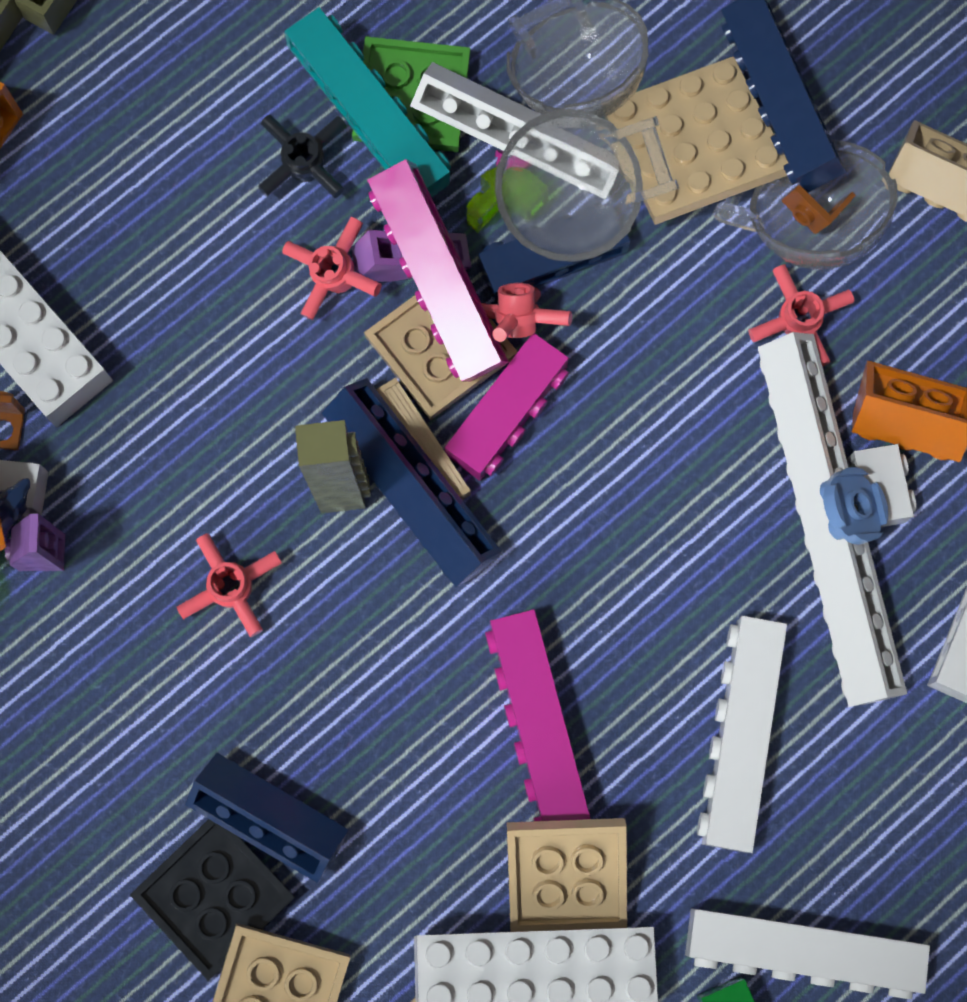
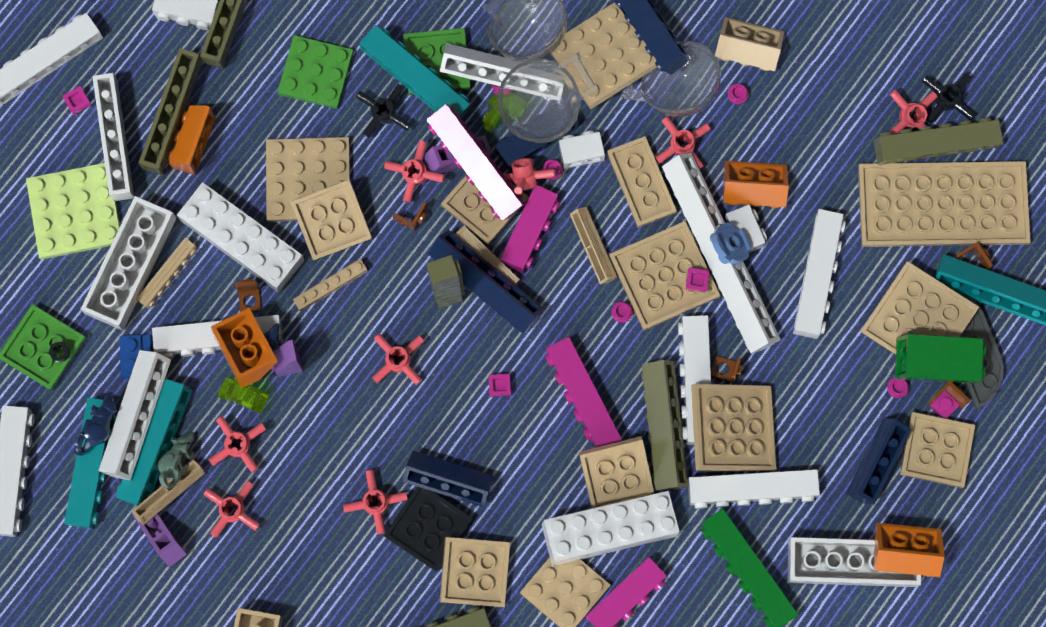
camera: 10 degrees left, 0 degrees up
dark orange bracket [781,185,856,235] -> none
none -> tan plate [266,137,350,222]
none -> bright green plate [277,35,354,109]
none -> tan plate [291,179,372,260]
none -> tan piece [293,259,368,313]
none -> coral bar [343,470,408,535]
none -> dark orange bracket [393,201,428,231]
none -> dark pink plate [489,374,511,397]
none -> dark pink plate [542,159,563,180]
none -> white brick [559,131,605,169]
none -> tan piece [570,207,617,285]
none -> tan plate [607,136,677,228]
none -> tan plate [609,221,720,331]
none -> dark pink plate [612,302,633,323]
none -> olive brick [641,360,689,491]
none -> dark pink plate [685,268,709,293]
none -> tan plate [691,384,776,471]
none -> dark orange bracket [711,356,743,383]
none -> dark pink plate [728,84,748,104]

